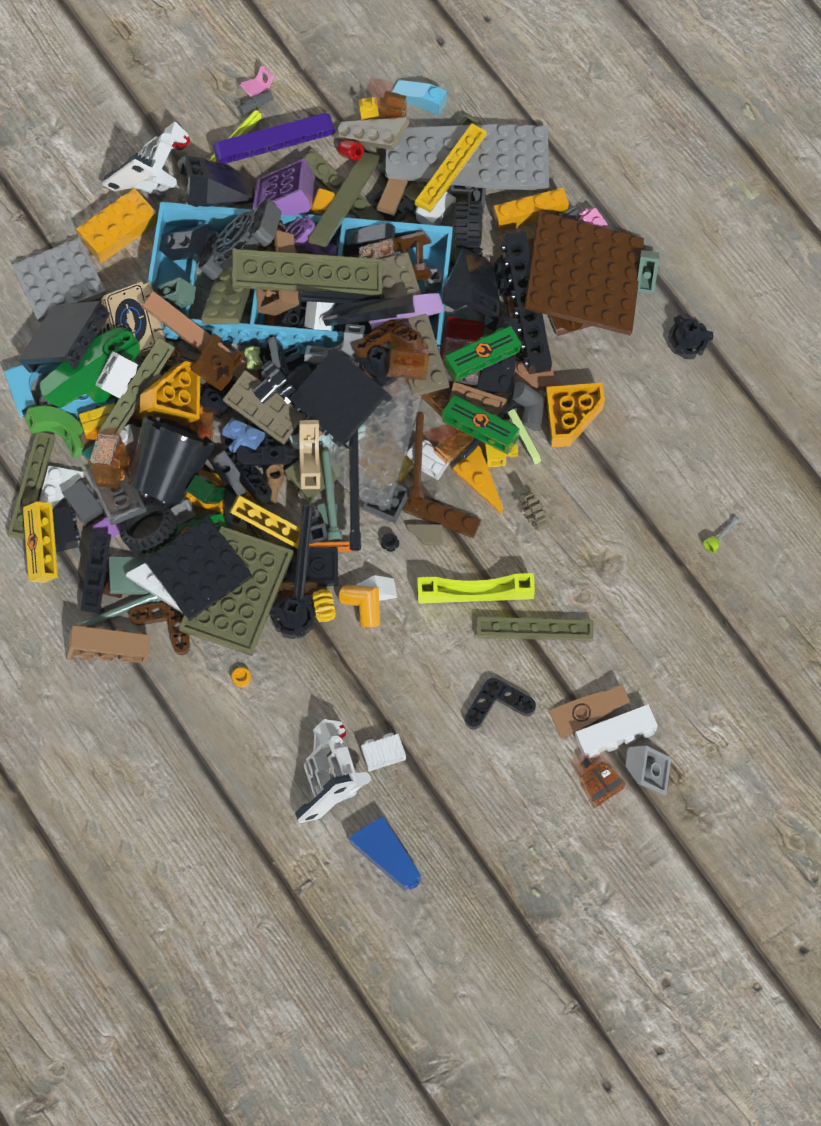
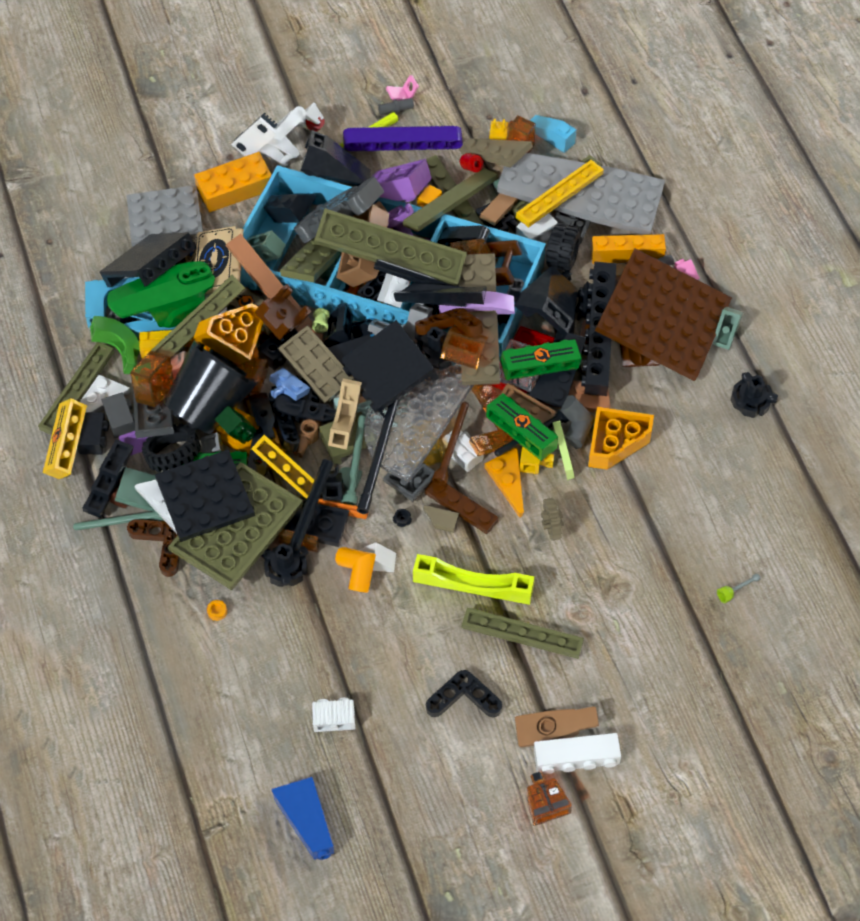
camera: 15 degrees right, 10 degrees down
medium nougat wedge [66,624,151,663] -> none
white brick [95,351,138,398] -> none
black piece [252,360,296,404] -> none
white container [295,719,371,823] -> none
yellow gear [312,589,336,622] -> none
light grey slope [626,745,671,796] -> none

